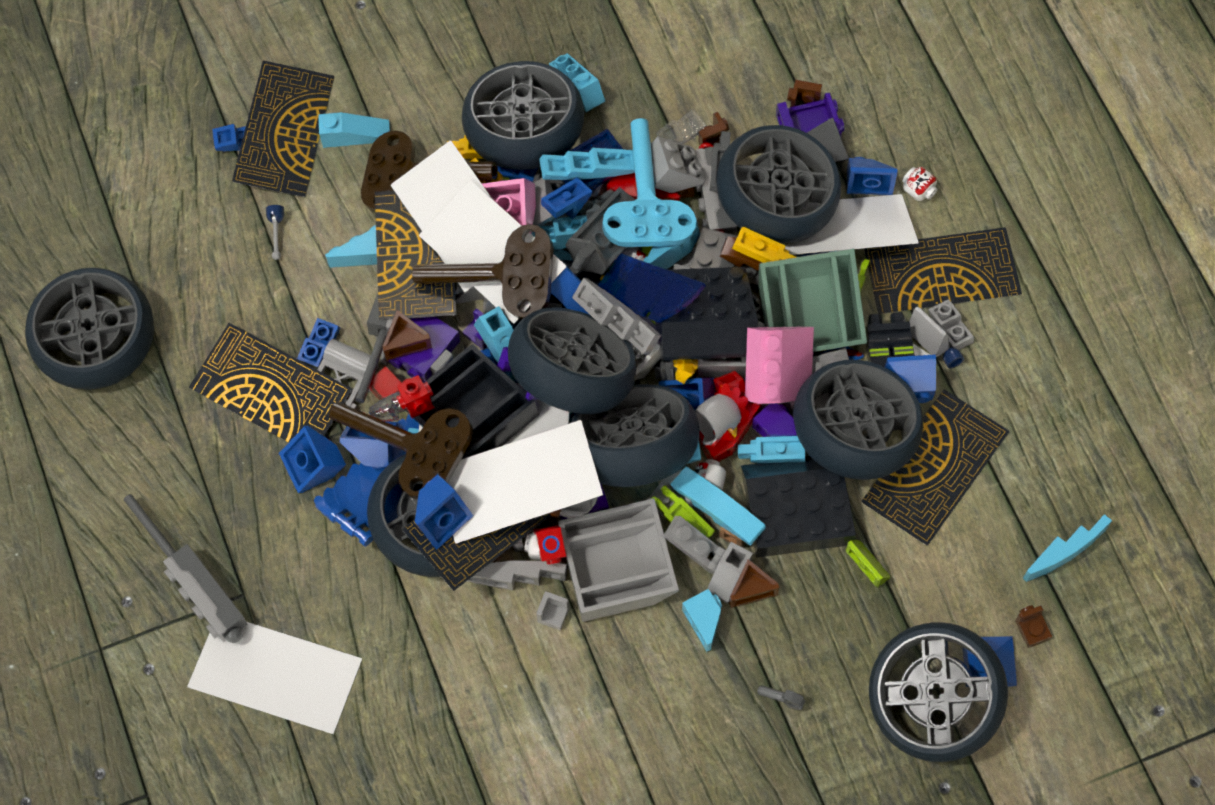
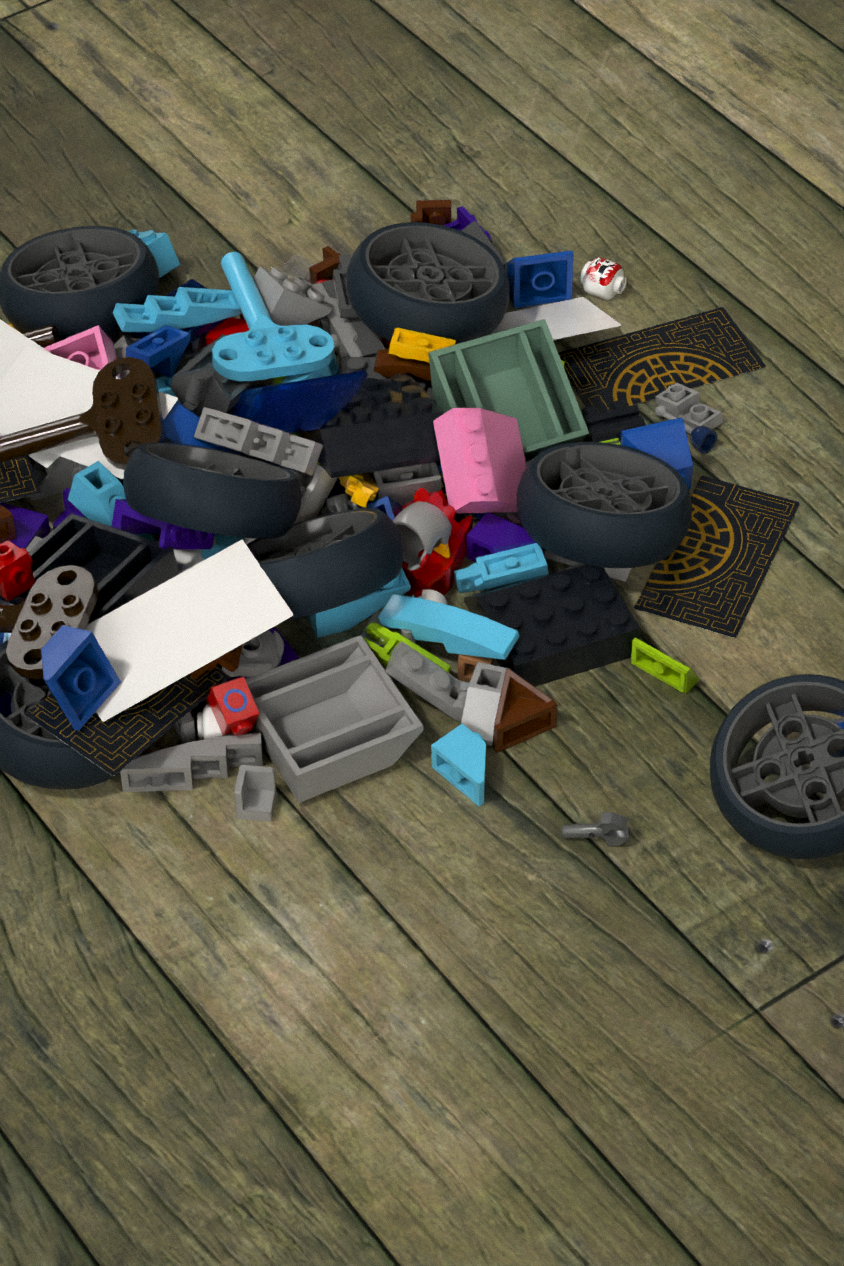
camera: 15 degrees left, 20 degrees down
light grey slope [909,307,949,357] -> none

